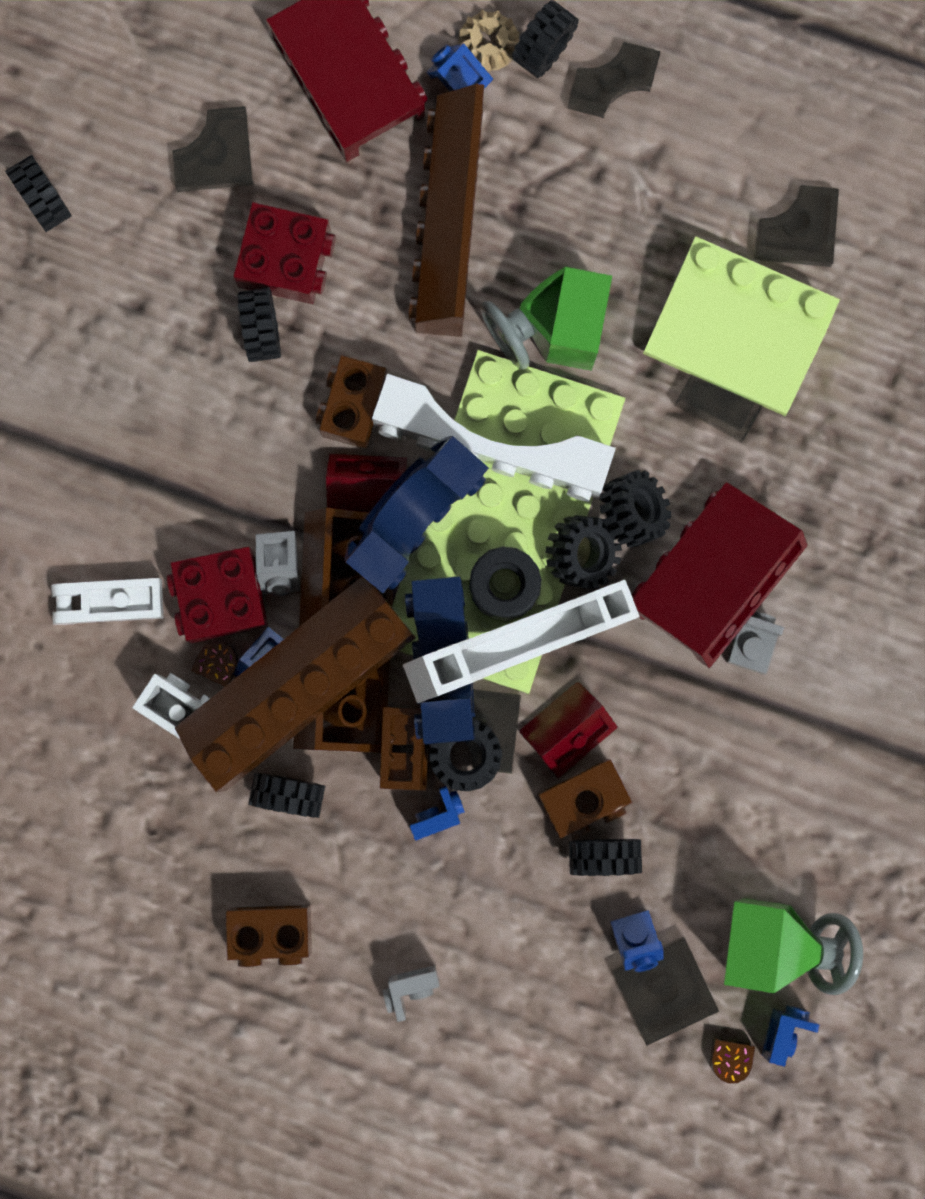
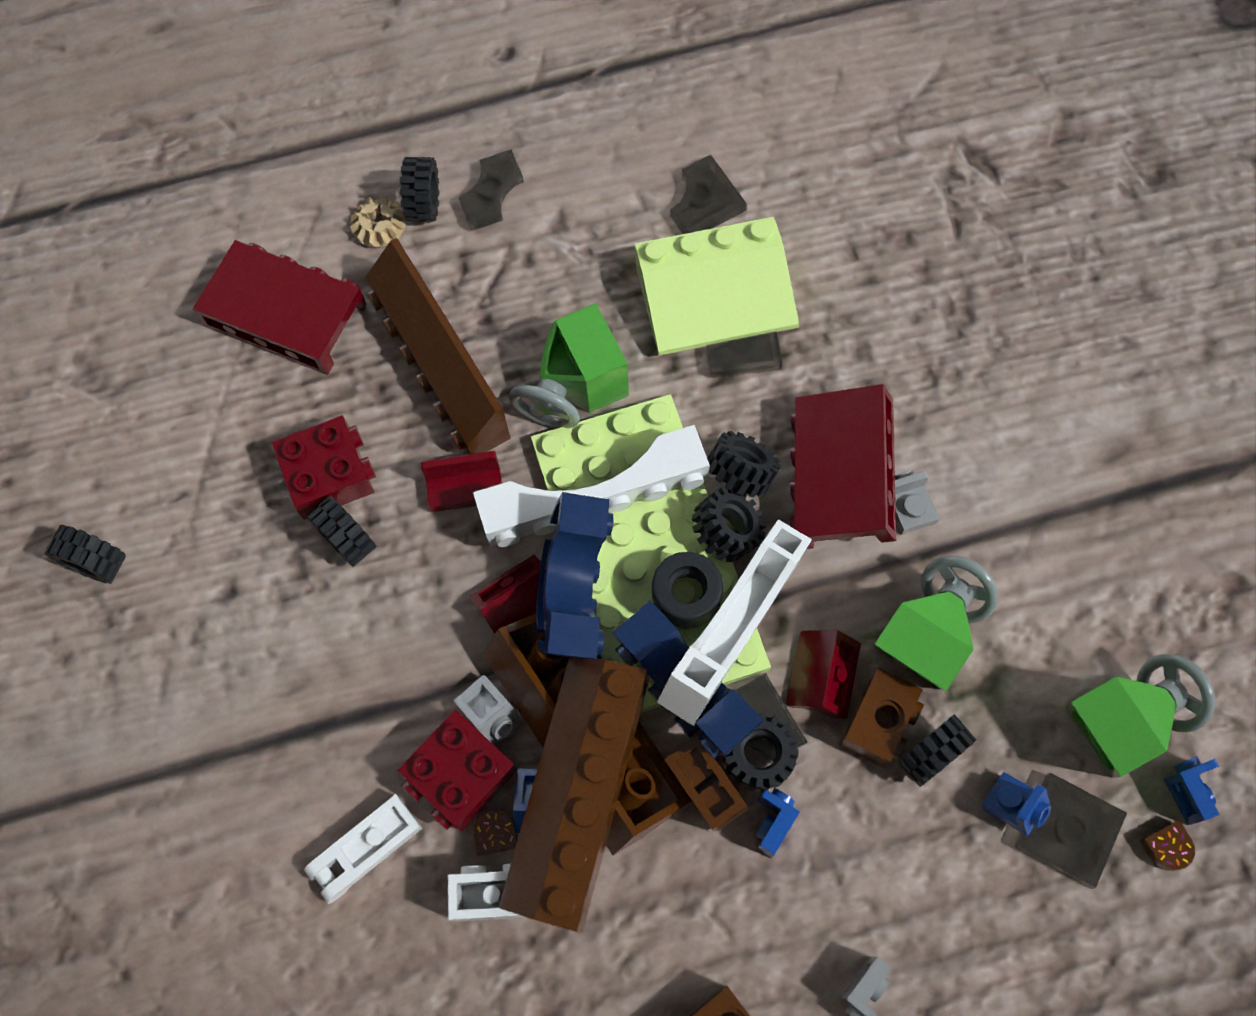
camera: 30 degrees left, 15 degrees down
clear smoke tile [172,106,254,192] -> none
black tyre [248,772,325,818] -> none
reddish brown brick [315,355,388,450] -> none
blue bracket [426,43,493,92] -> none
none -> dark red panel [420,451,503,513]
none -> bright green piece [874,555,998,691]

